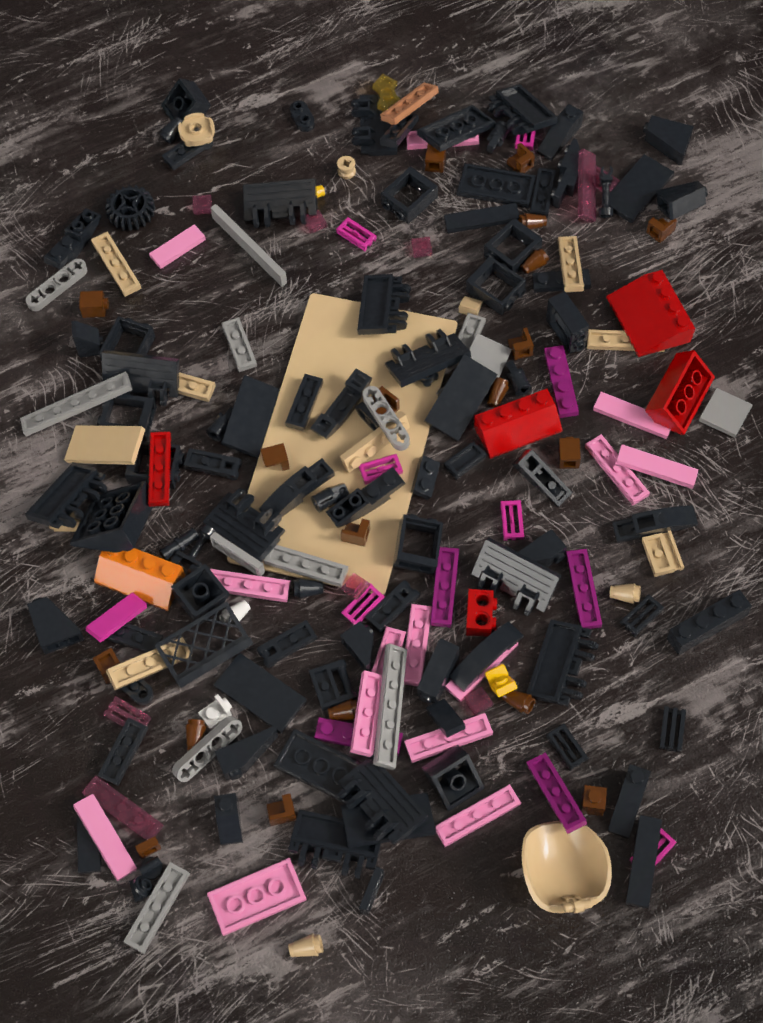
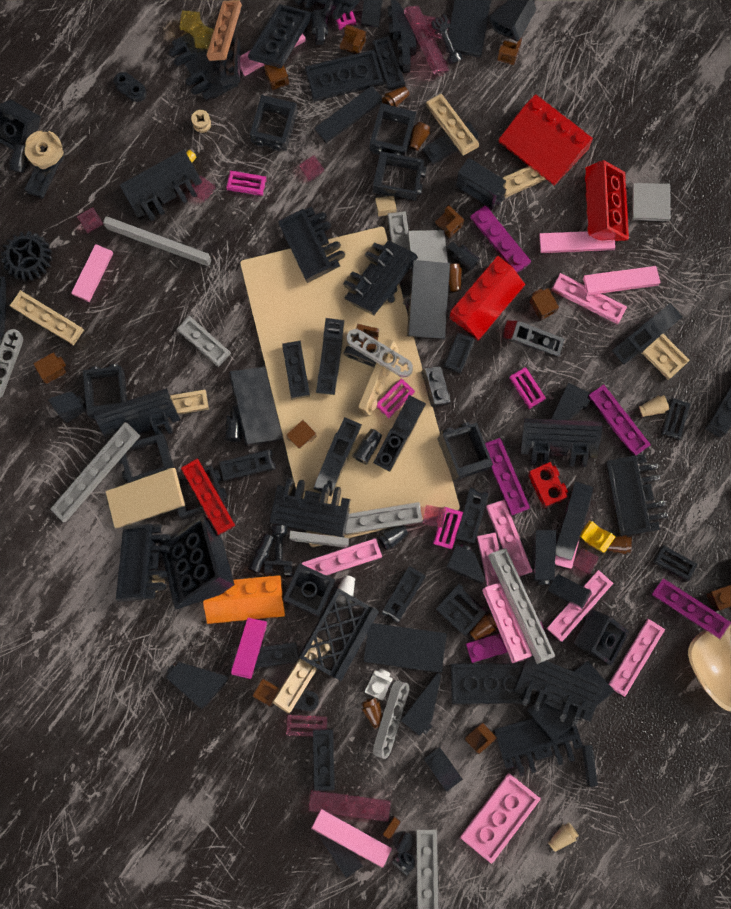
camera: 30 degrees left, 15 degrees up
reddish brown panel [341,519,371,547] -> none

